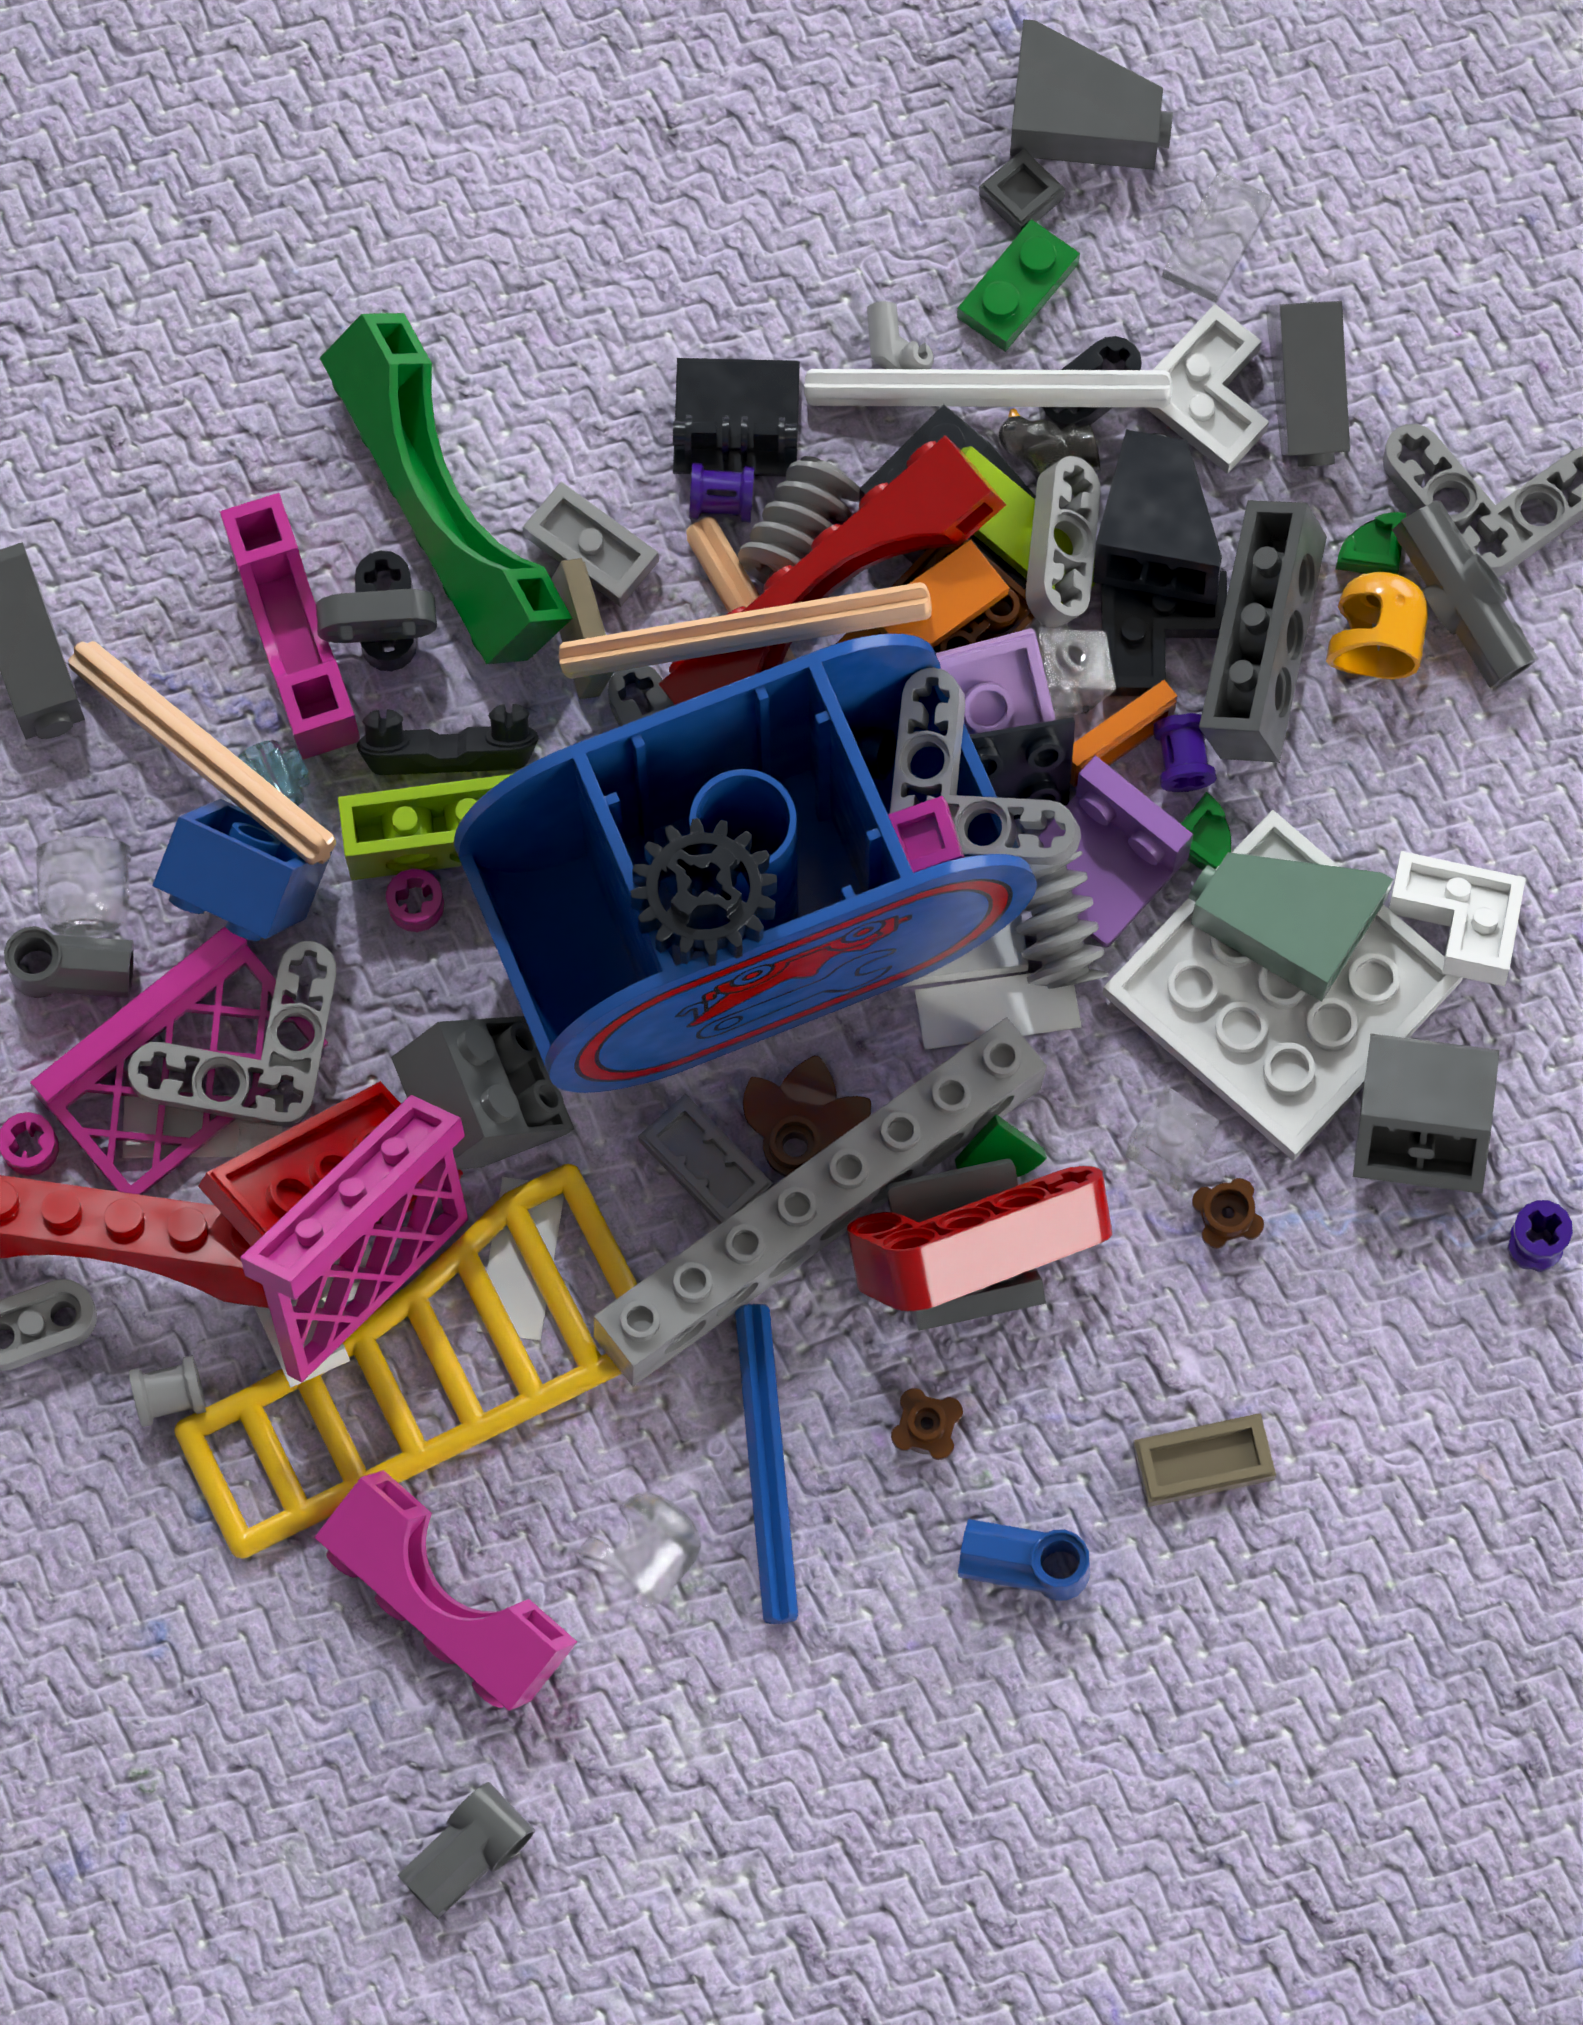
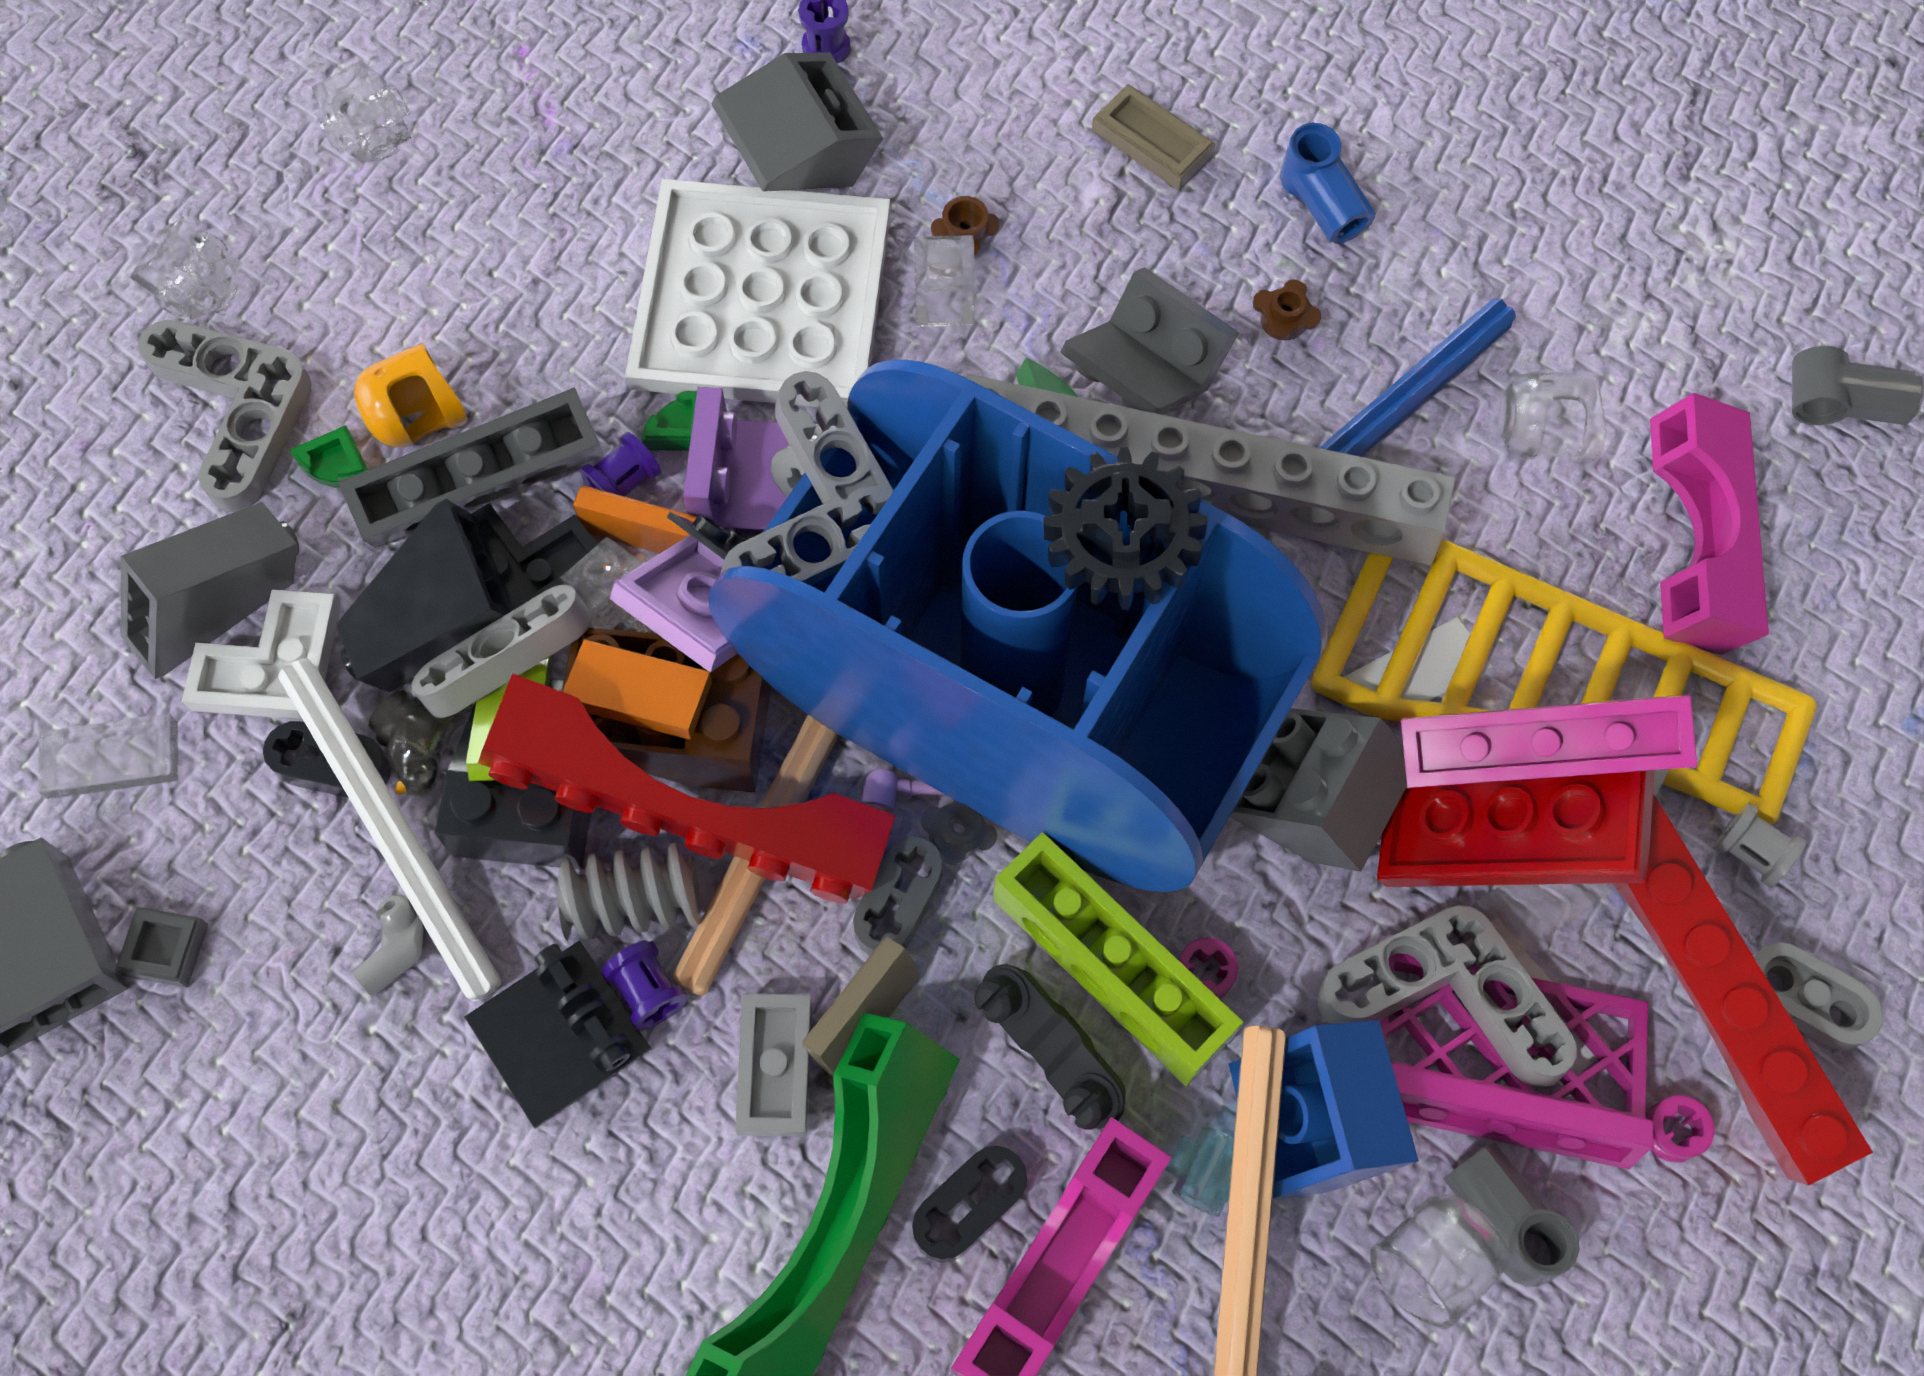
camera: 130 degrees left, 5 degrees down
dark grey beam [316,589,437,643] -> none
light nougat axle [559,582,932,679] -> none
beam [847,1166,1112,1311] -> none
dark pink plate [888,796,965,873] -> none
green plate [957,219,1080,352] -> none
sand green slope [1188,852,1393,1002] -> none
white plate [1389,851,1526,987] -> none
dark grey piece [1392,501,1539,688] -> none

